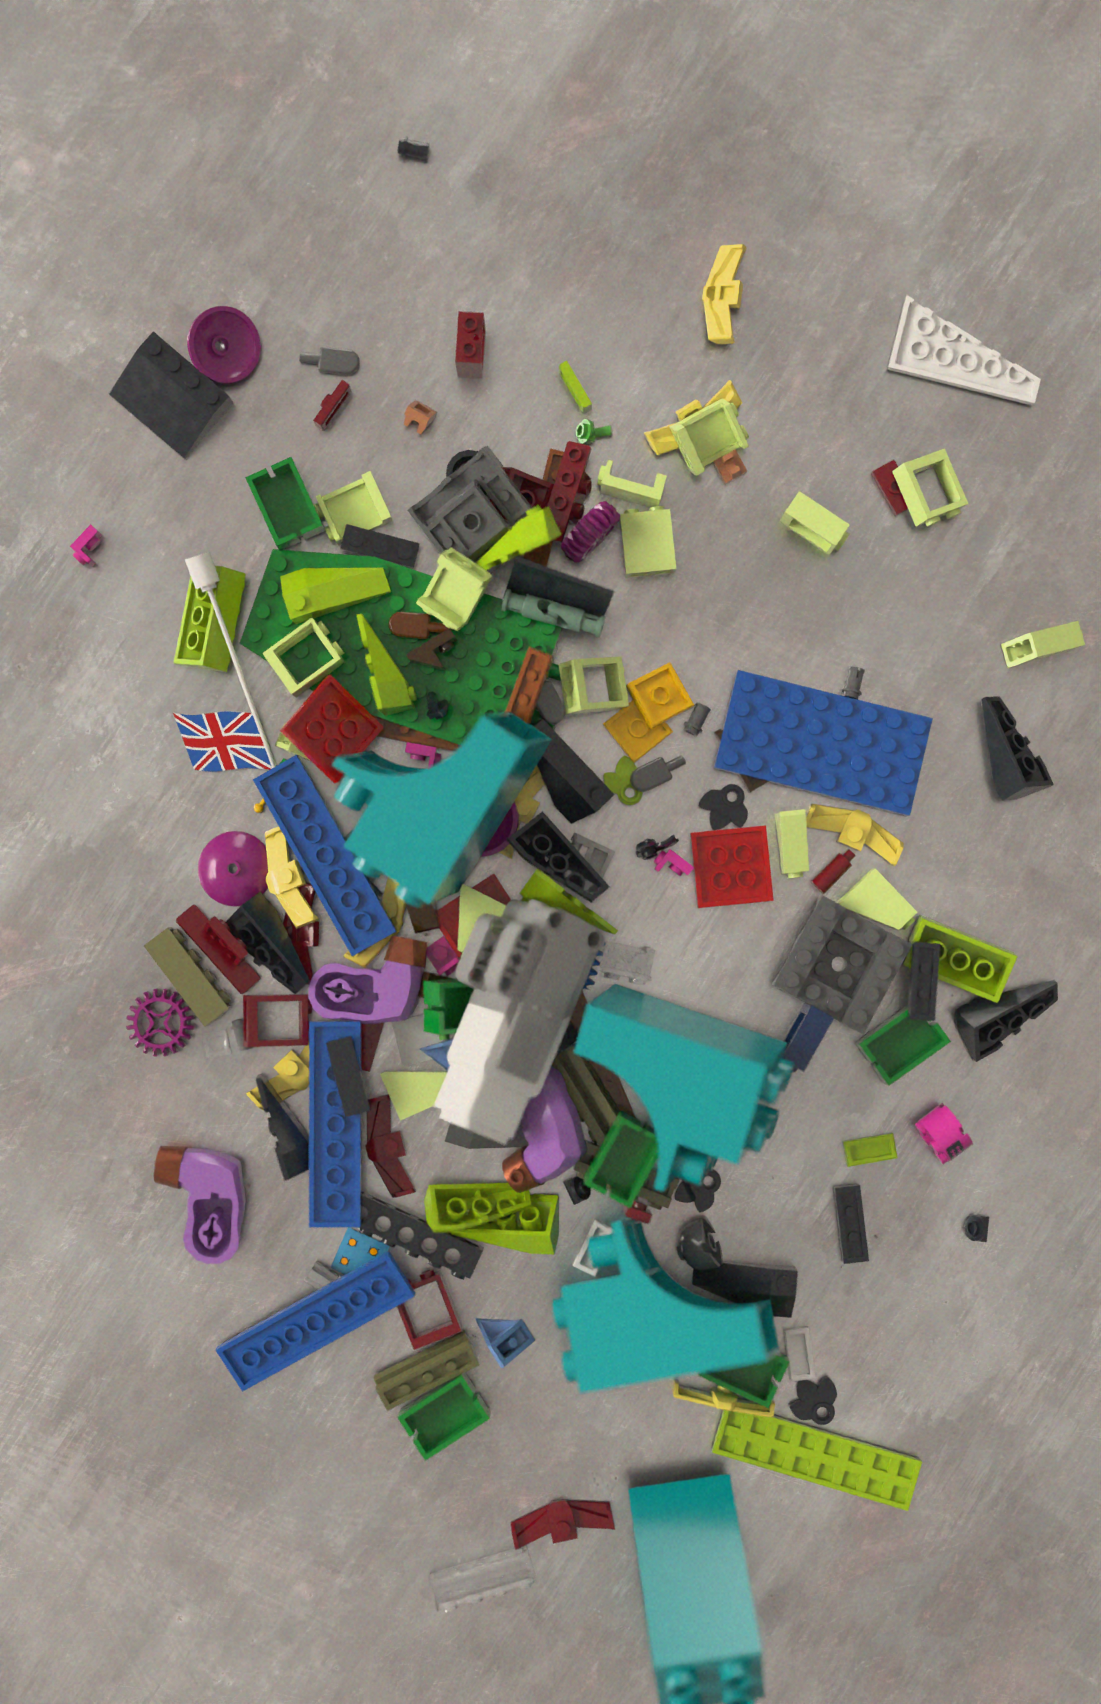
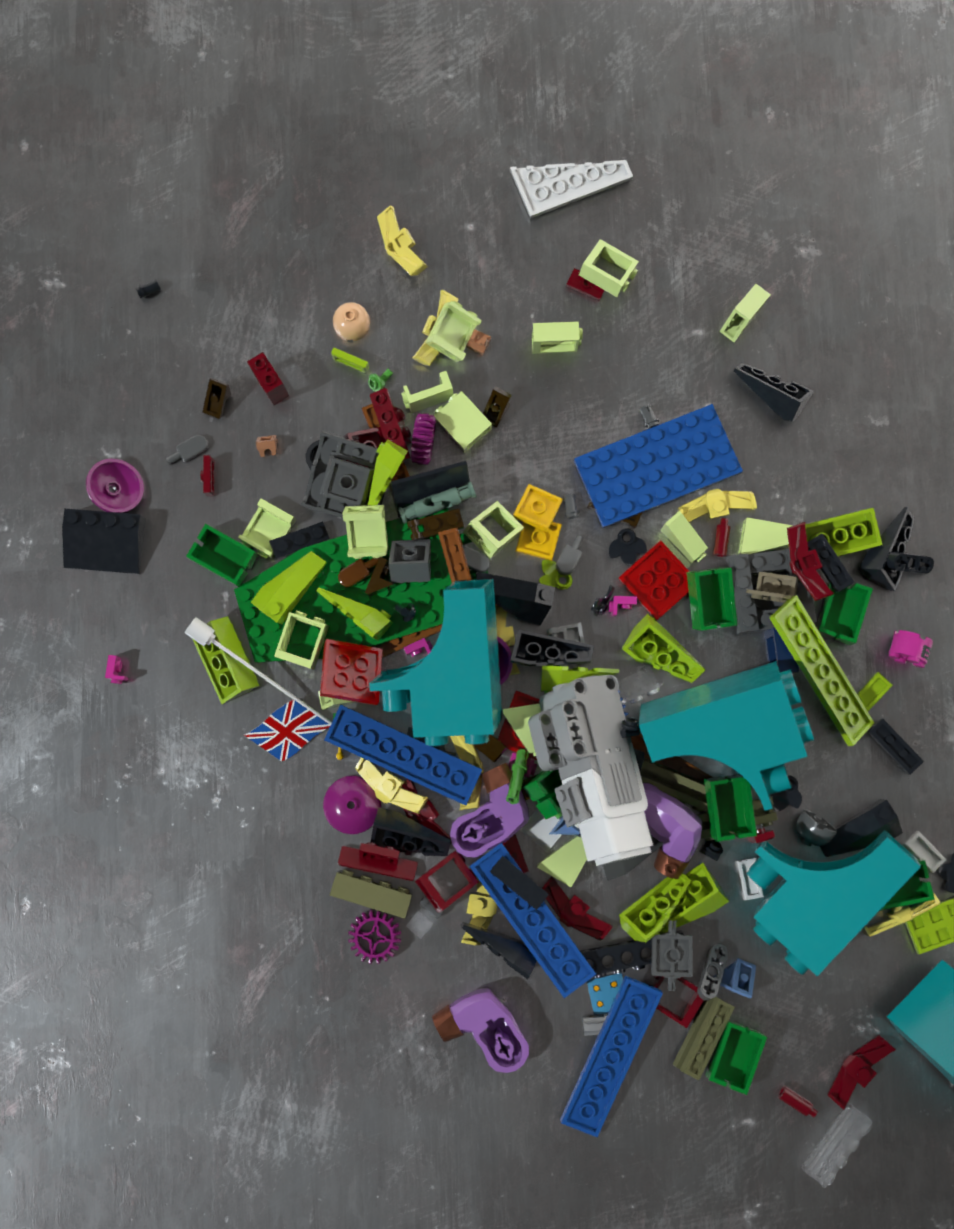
camera: 35 degrees left, 5 degrees down
none -> dark brown slope [202,378,231,419]
none -> light nougat cylinder [333,302,370,341]
none -> dark grey slope [389,539,431,583]
none -> dark brown plate [407,509,464,541]
none -> dark brown slope [483,386,512,428]
none -> bright green pin [506,749,529,804]
none -> light grey plate [554,778,591,827]
none -> black plate [620,717,640,738]
none -> lime wedge [622,614,705,683]
none -> dark grey plate [651,920,693,991]
none -> green piece [687,567,737,631]
none -> dark grey beam [697,944,728,1001]
none -> dark tan bracket [746,572,799,603]
none -> lime plate [769,595,874,746]
none -> dark red cylinder [778,1086,818,1118]
none -> dark red plate [787,522,834,601]
none -> black beam [887,552,934,574]

